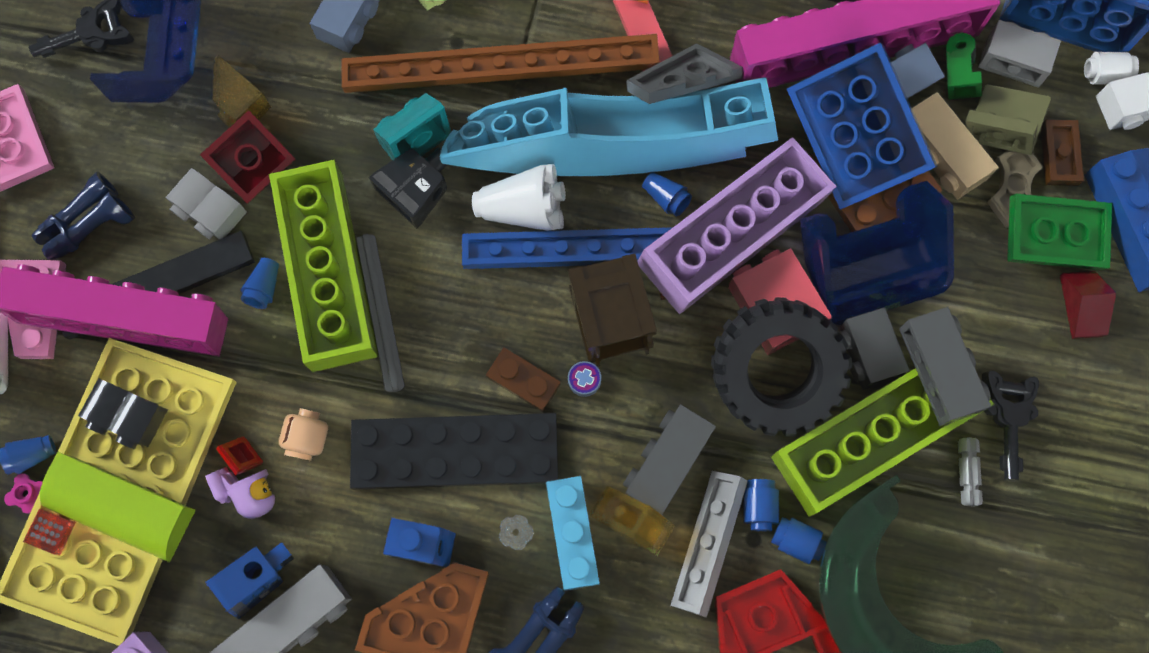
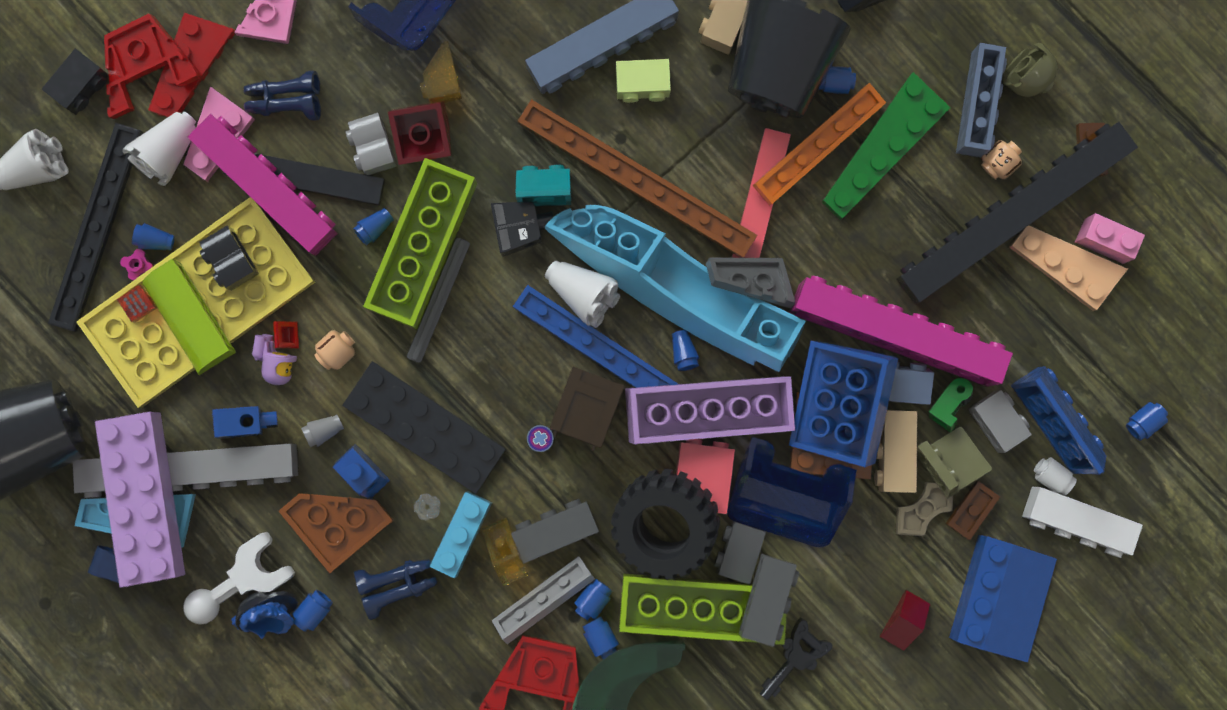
camera: 25 degrees right, 10 degrees up
reddish brown plate [486,347,561,412] -> none
light grey axle [958,437,983,506] -> none
green plate [1007,194,1112,270] -> none
none -> light grey cone [301,415,344,447]

